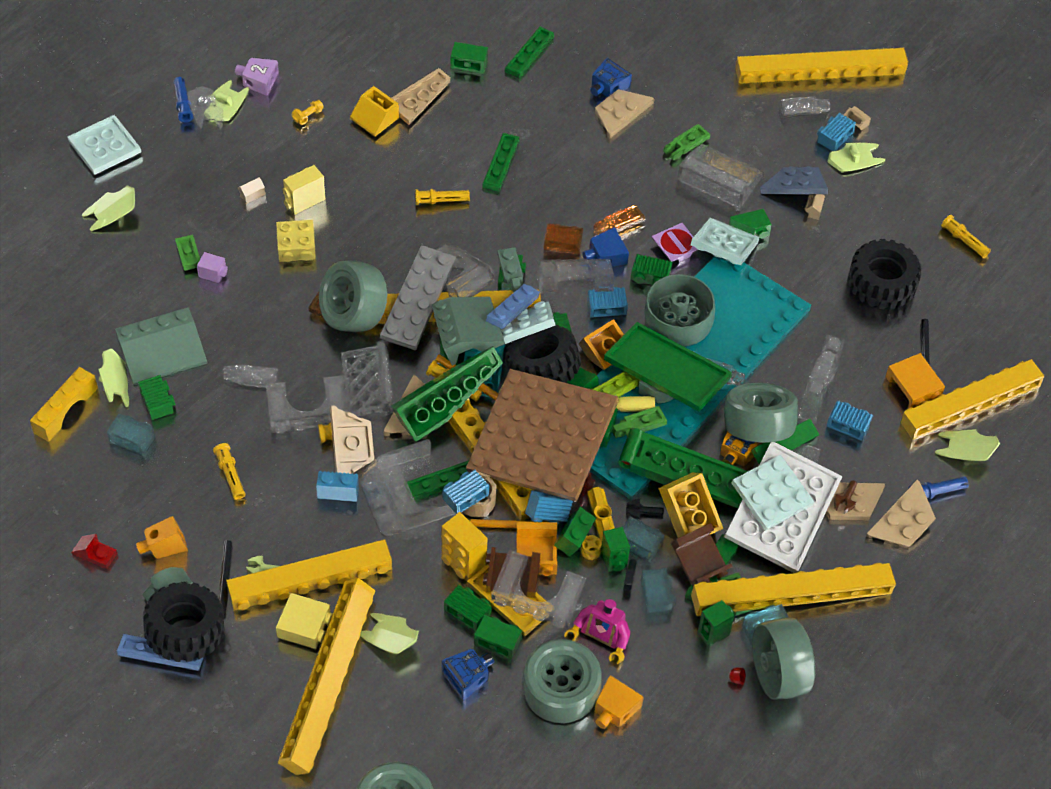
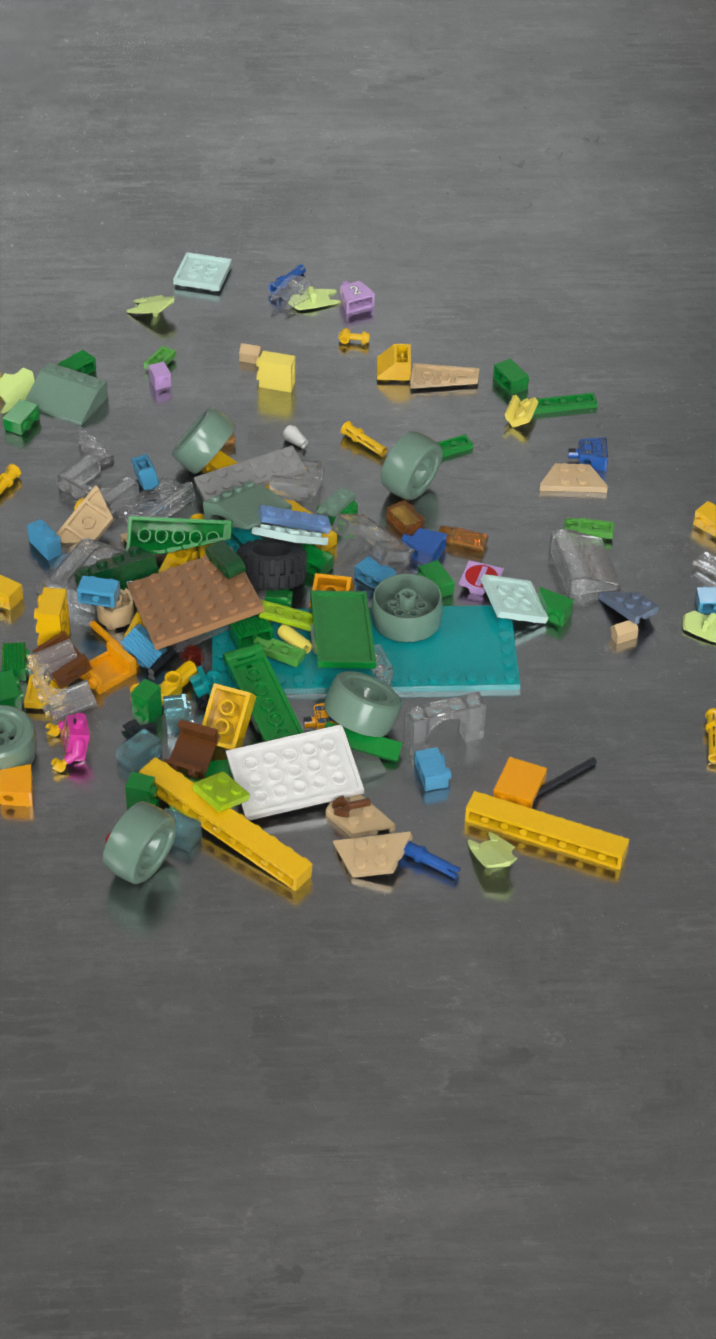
camera: 50 degrees right, 10 degrees down
light yellow brick [276,220,316,262] -> none
green brick [554,507,596,556] -> none
light aqua plate [731,455,814,531] -> none
black tyre [848,239,922,309] -> none
none -> green brick [57,350,96,375]
none -> dark green wedge [73,546,159,588]
none -> dark azure brick [131,454,160,490]
none -> teal hips [189,666,222,698]
none -> lime plate [192,771,250,812]
none -> dark green beam [205,540,246,579]
none -> white cone [283,425,308,449]
none -> sand green wheel [380,431,442,501]
none -> light yellow bracket [505,395,538,428]

